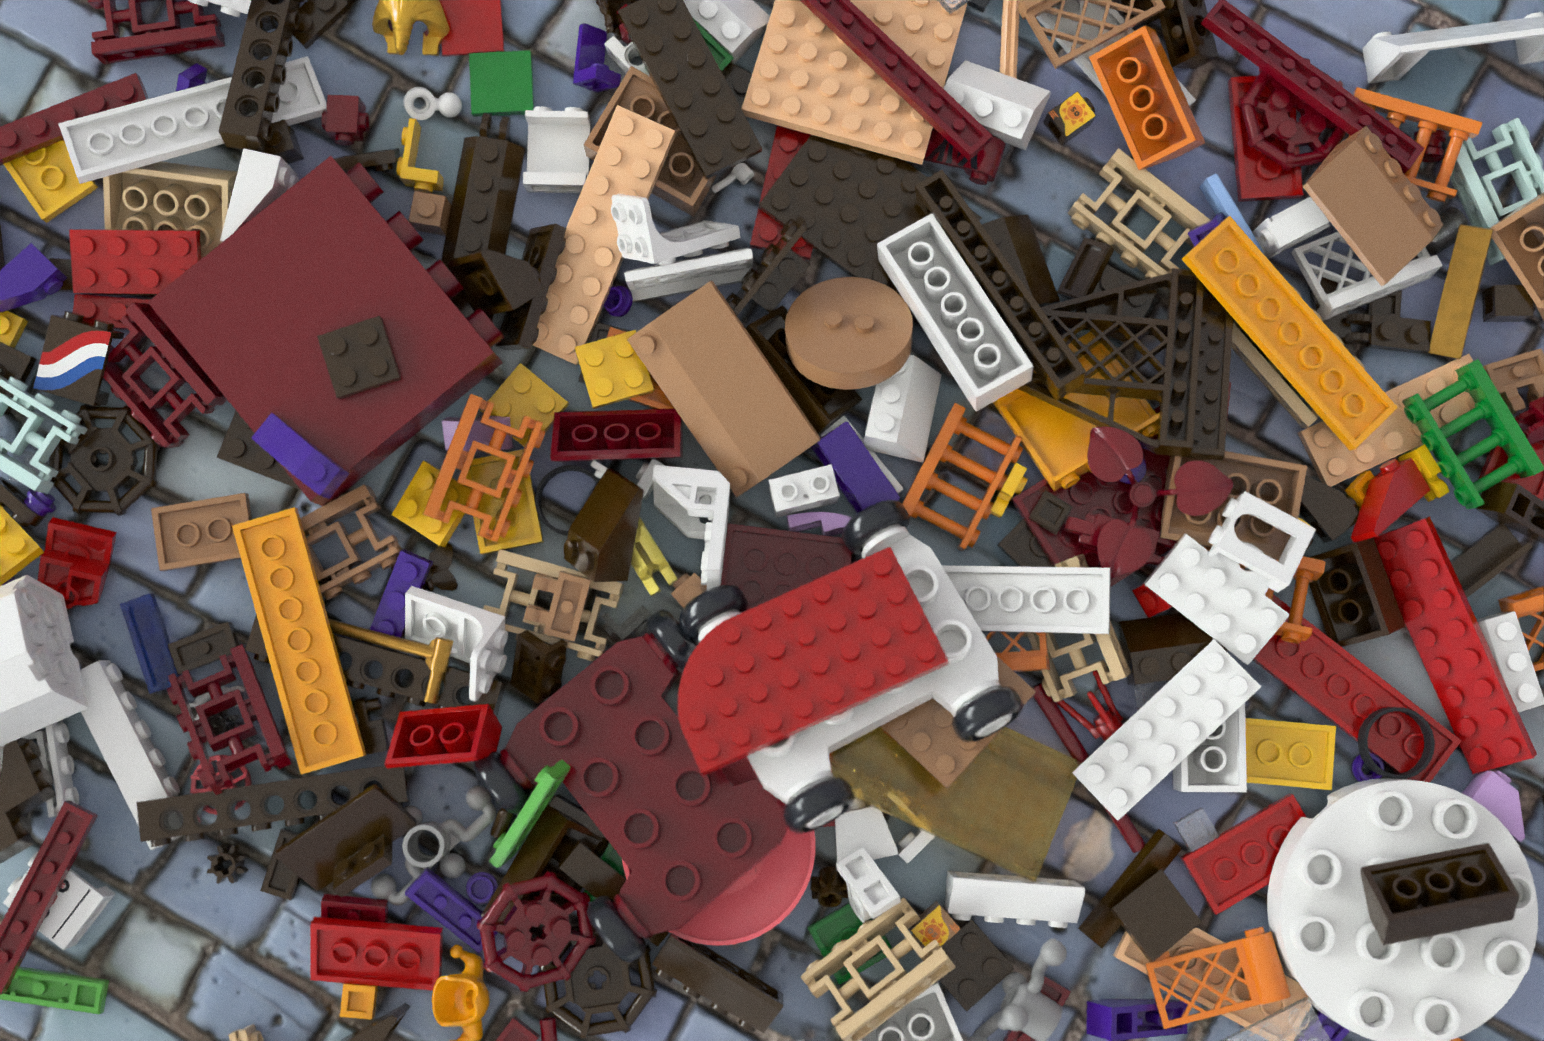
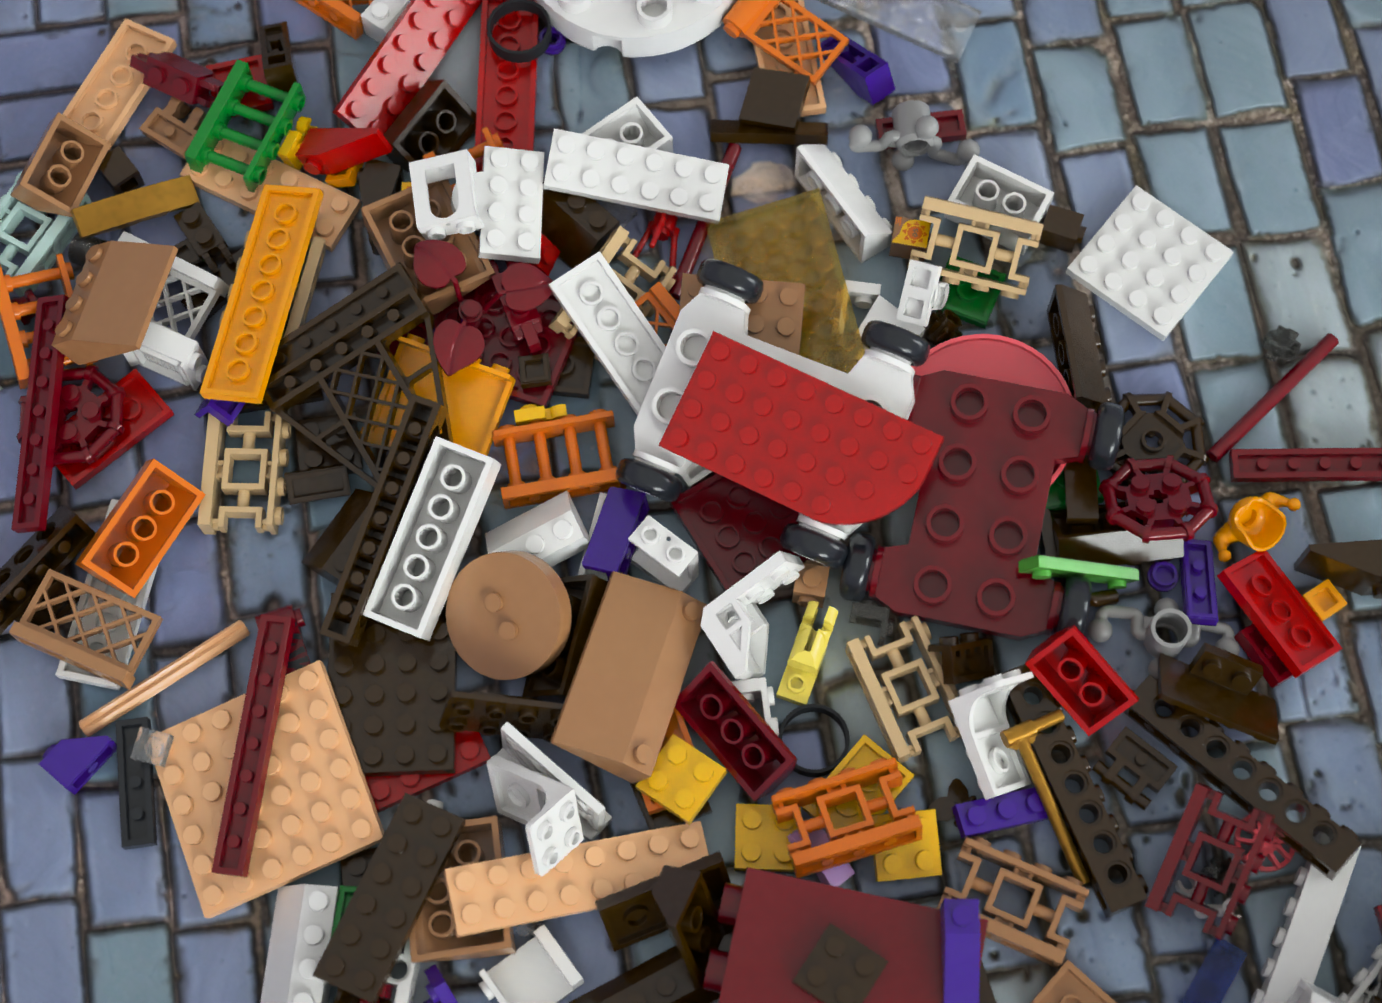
camera: 125 degrees left, 15 degrees down
dark brown plate [168,622,240,674] -> none
dark brown gear [206,844,249,884] -> none
light orange plate [232,507,366,775] -> none
dark brown tile [260,828,301,901] -> none
medium nougat plate [524,571,591,642] -> none
dark brown slope [563,469,644,582] -> none
dark purple plate [604,286,633,317] -> none
lavender slope [787,512,852,536] -> none
dark brown plate [940,919,1015,1012] -> none
white slope [943,60,1051,150] -> none
brick [1043,91,1096,146] -> none
clear plate [1173,807,1219,852] -> none
red plate [1180,793,1307,915] -> none
light blue tile [1199,173,1264,254] -> none
yellow plate [1245,718,1336,790] -> none
dark brown panel [1450,523,1533,598] -> none

